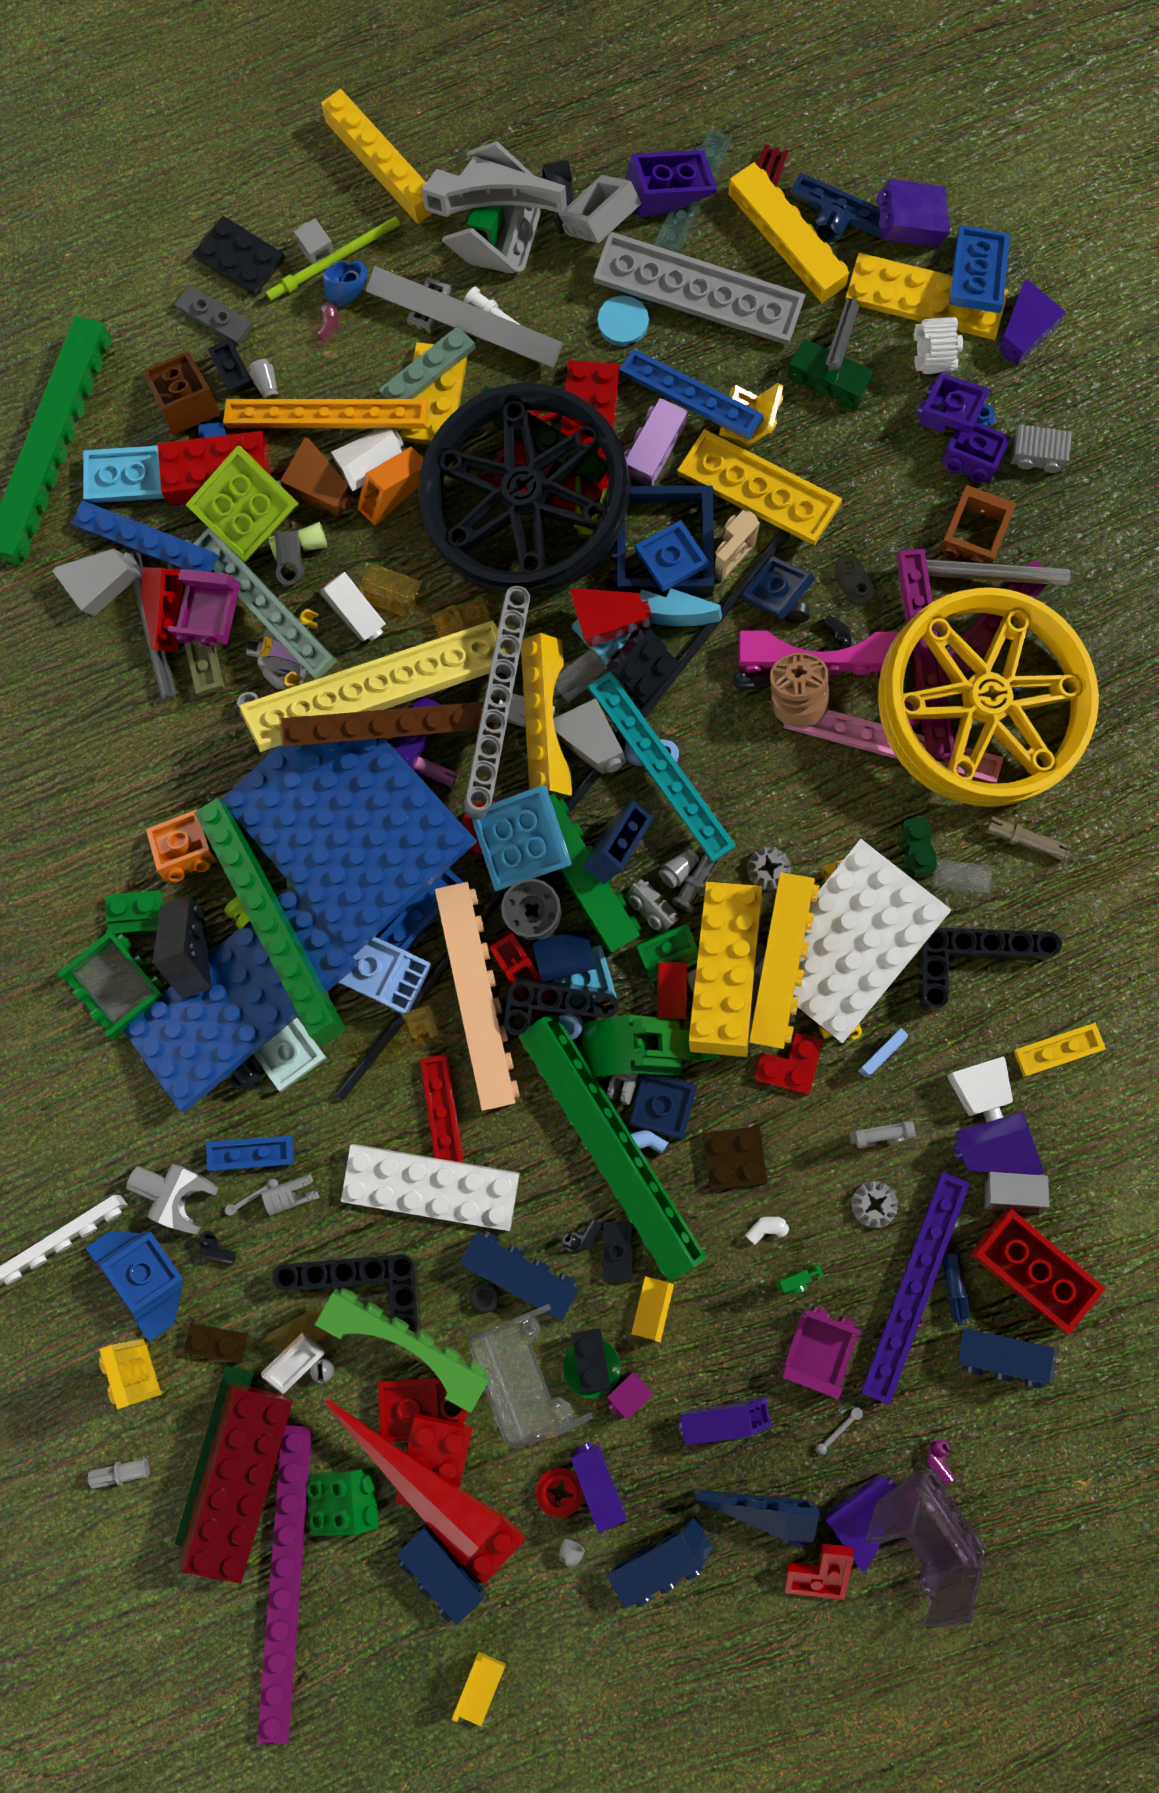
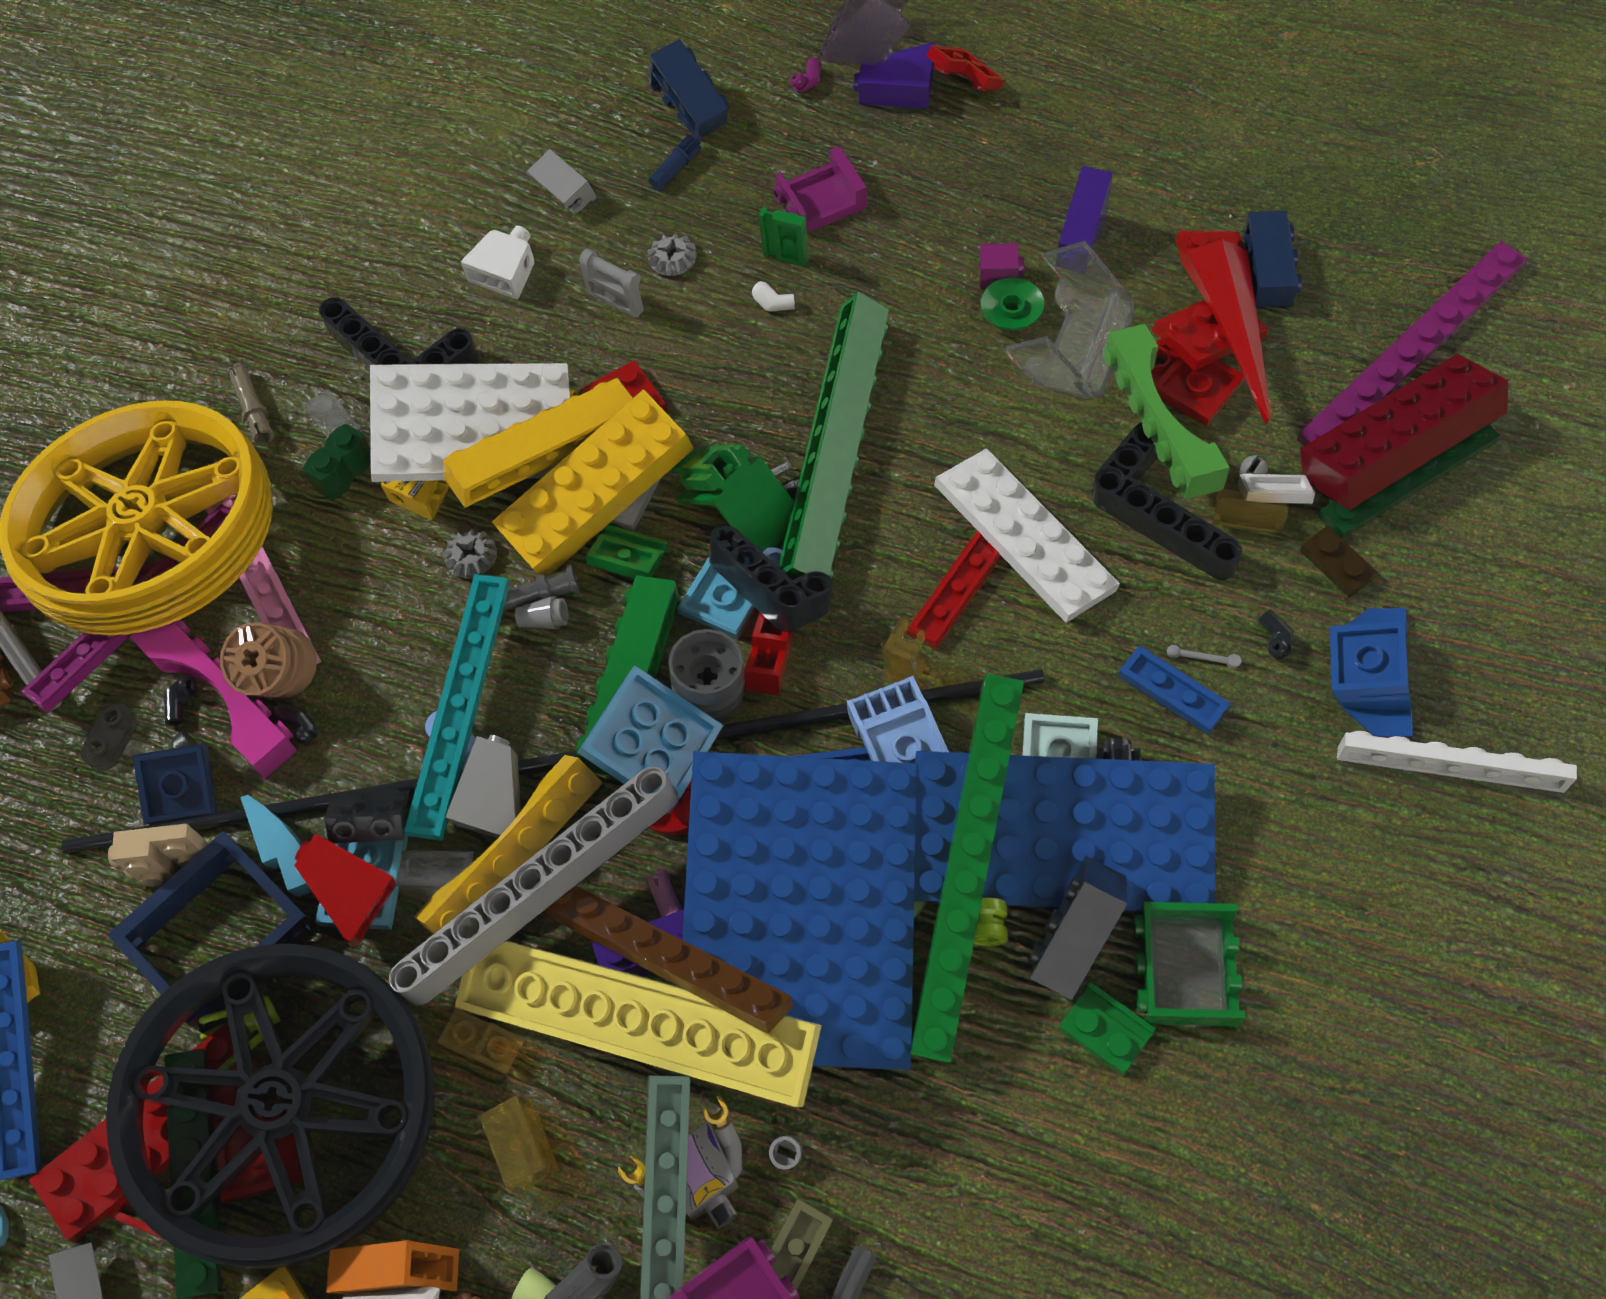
camera: 135 degrees left, 15 degrees down
light grey axle [88,1458,150,1488] -> none
yellow plate [99,1338,162,1410] -> none
light grey connector [126,1163,219,1235] -> none
orange plate [146,809,217,882] -> none
light grey hinge [262,1174,319,1216] -> none
green bracket [307,1466,379,1536] -> none
white slope [318,572,386,642] -> none
light nougat brick [435,882,520,1111] -> none
yellow panel [452,1651,506,1726] -> none
dark blue brick [459,1230,579,1321] -> none
pearl dark grey tile [470,1283,500,1313] -> none
dark blue tile [532,928,597,982] -> none
red gear [536,1468,583,1518] -> none
light grey hinge [559,1539,585,1567] -> none
black arm [562,1219,603,1252] -> none
black plate [571,1328,611,1394] -> none
dark blue brick [583,800,653,885] -> none
black plate [603,1222,633,1281] -> none
dark blue wedge [607,1516,714,1609] -> none
lavender brick [624,398,688,486] -> none
light grey hinge [625,879,680,934] -> none
dark blue tile [628,1074,697,1140] -> none
light blue arm [631,1130,668,1154] -> none
yellow panel [631,1276,674,1343] -> none
blue plate [635,520,709,592] -> none
red tile [657,962,687,1019] -> none
yellow plate [677,429,842,546] -> none
dark purple slope [679,1396,771,1445] -> none
dark blue wedge [694,1489,819,1547] -> none
dark brown plate [703,1126,768,1191] -> none
light grey hinge [815,1407,863,1456] -> none
light blue tile [858,1028,908,1077] -> none
dark purple plate [860,1172,970,1405] -> none
dark purple slope [953,1112,1044,1175] -> none
red brick [969,1209,1106,1335] -> none
yellow plate [1013,1022,1106,1077] -> none

